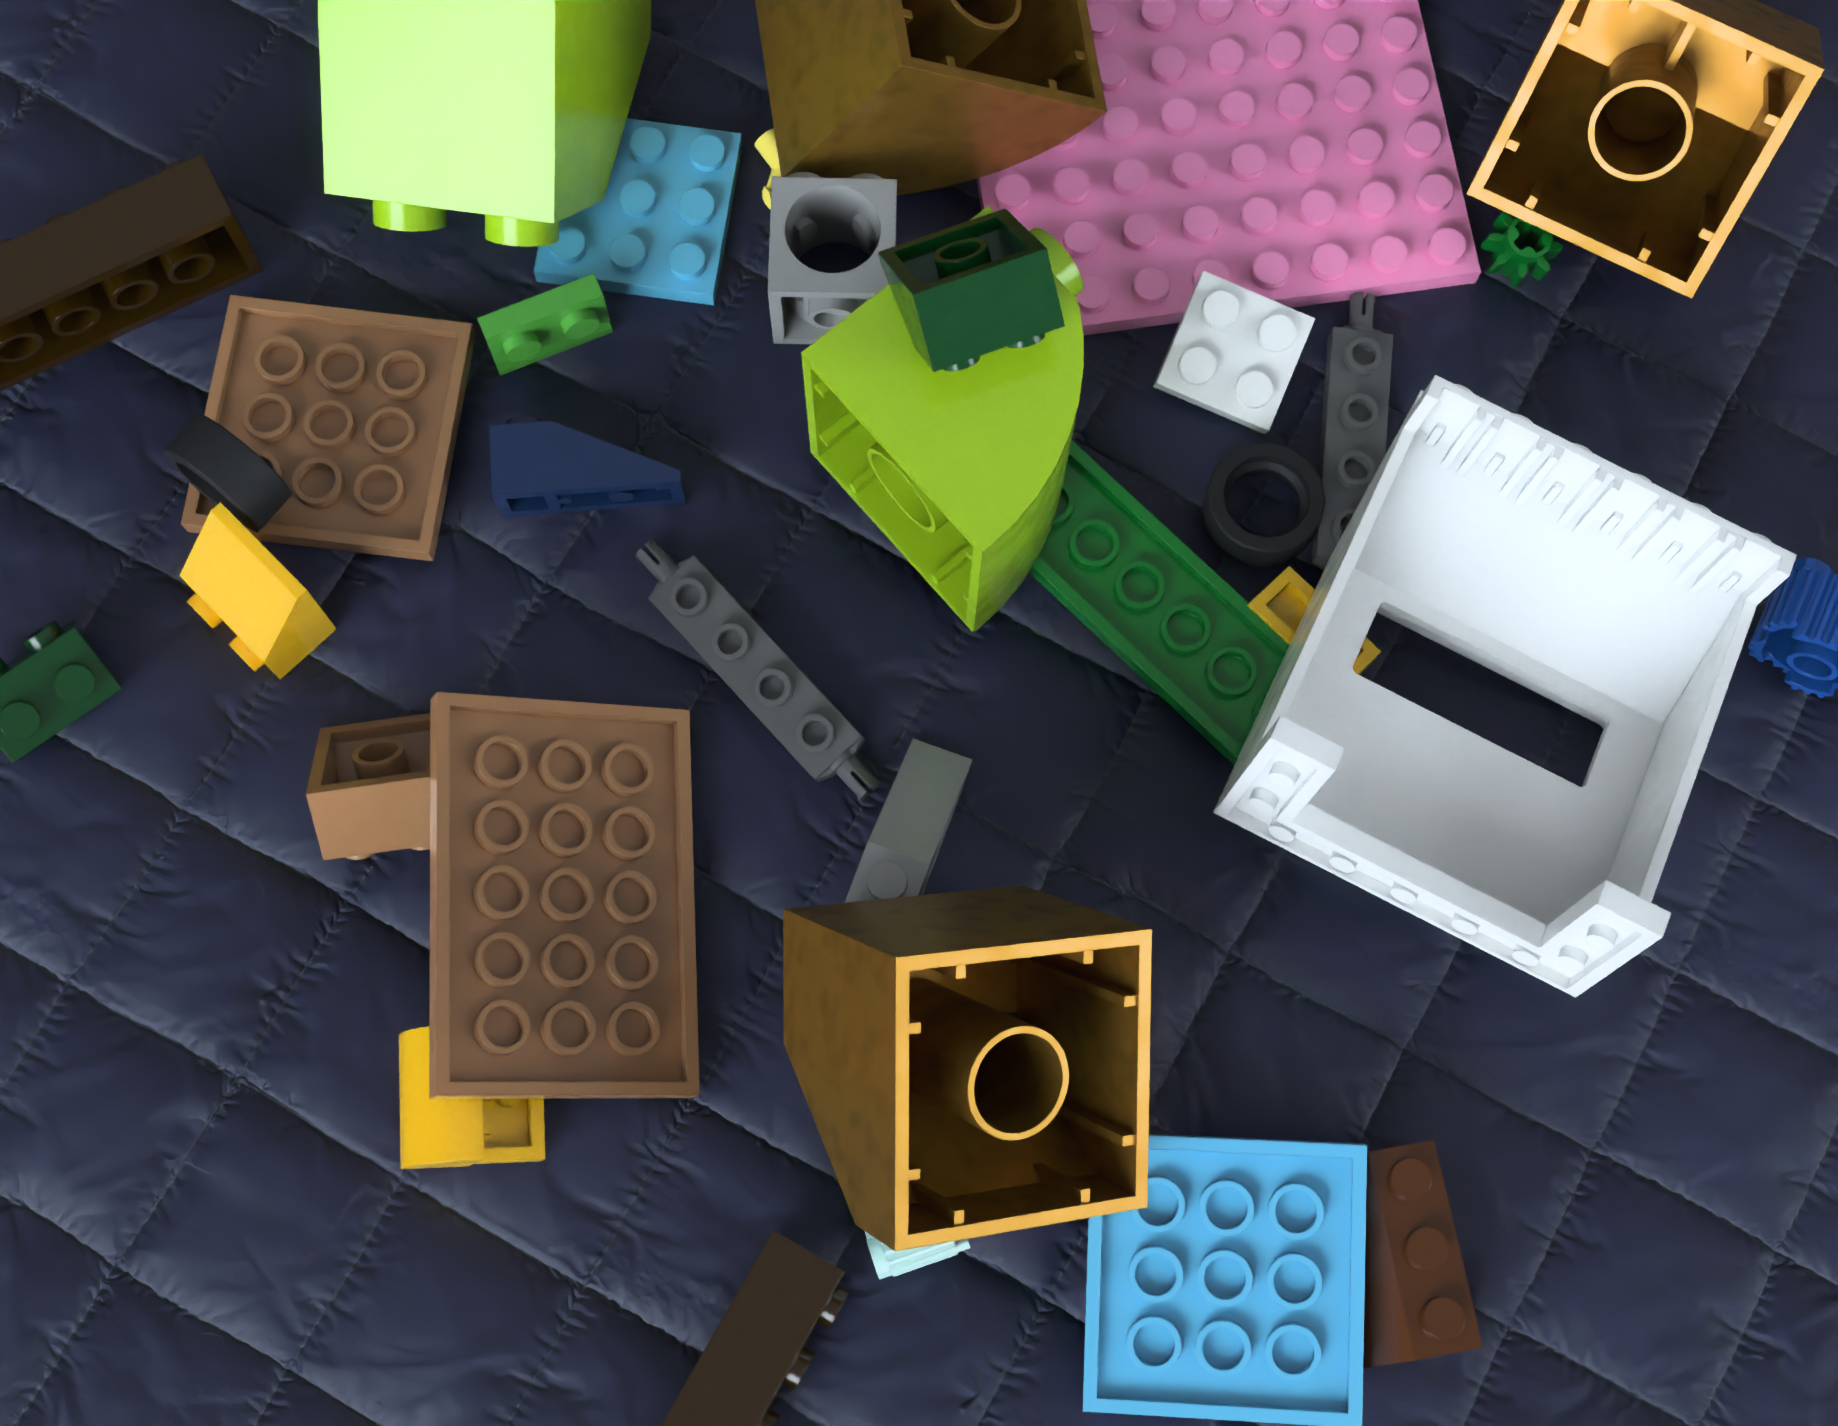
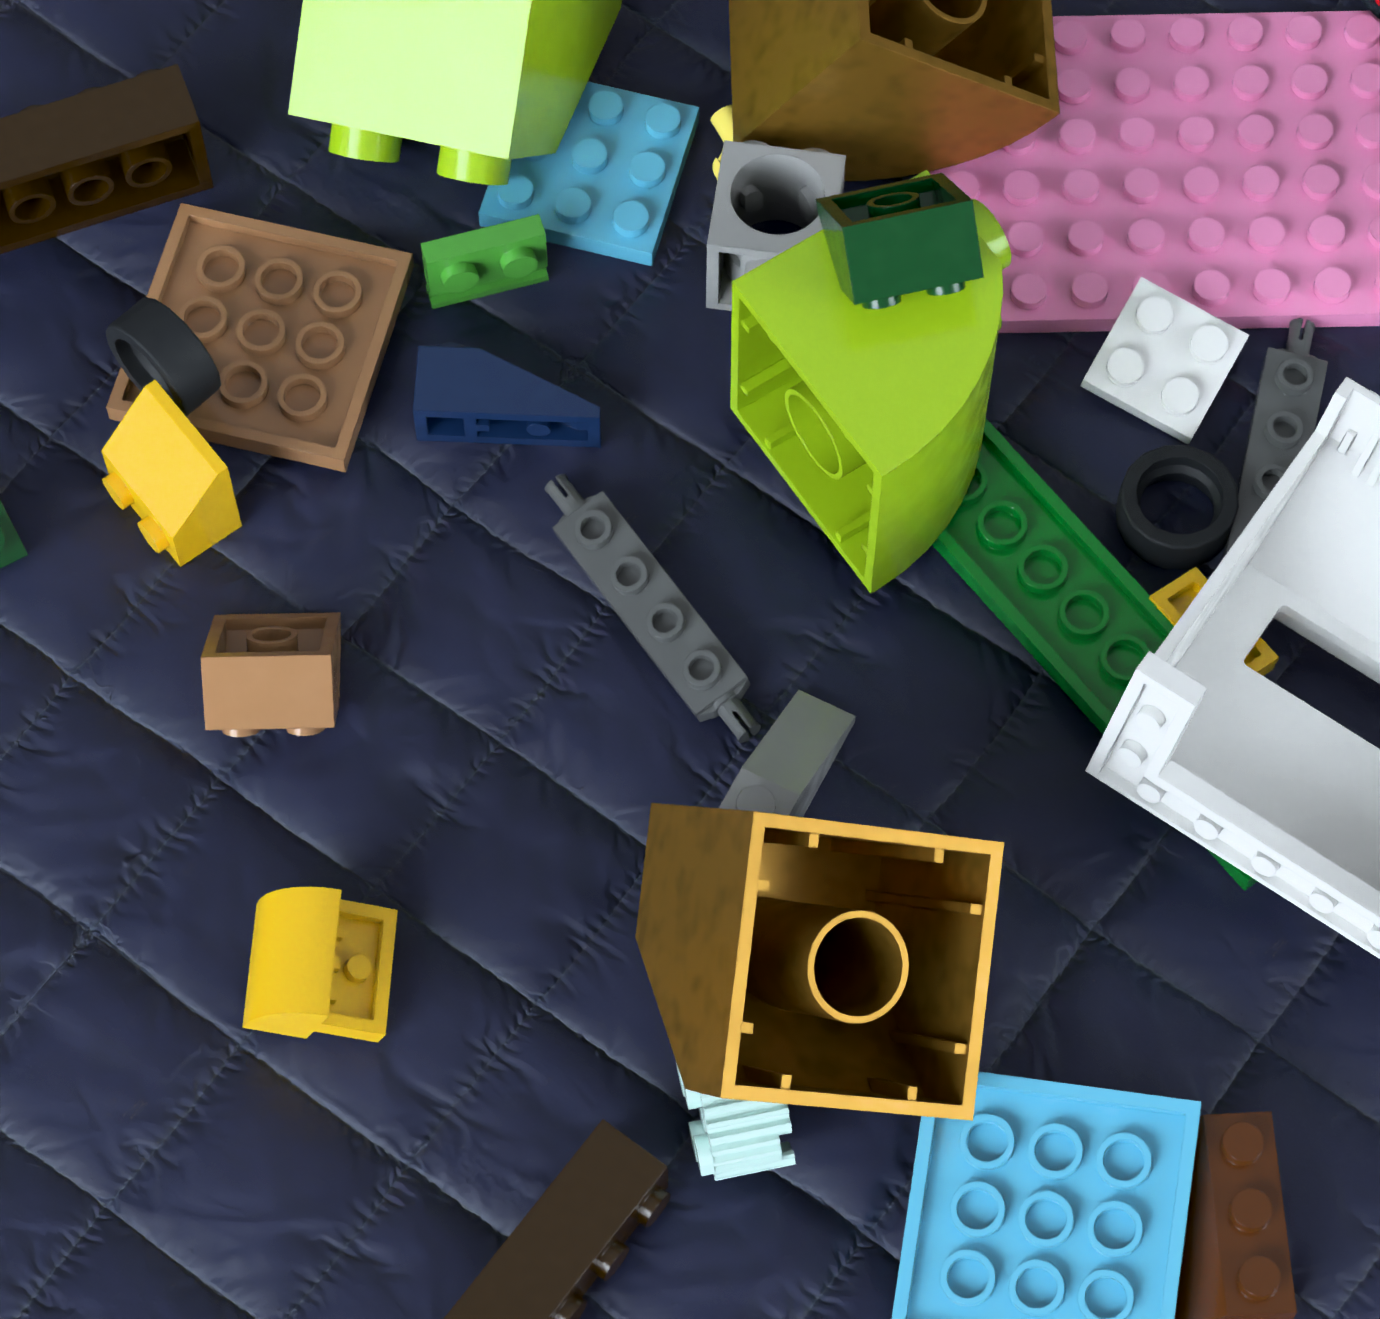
camera: 10 degrees right, 10 degrees down
medium nougat plate [429,692,700,1099] -> none

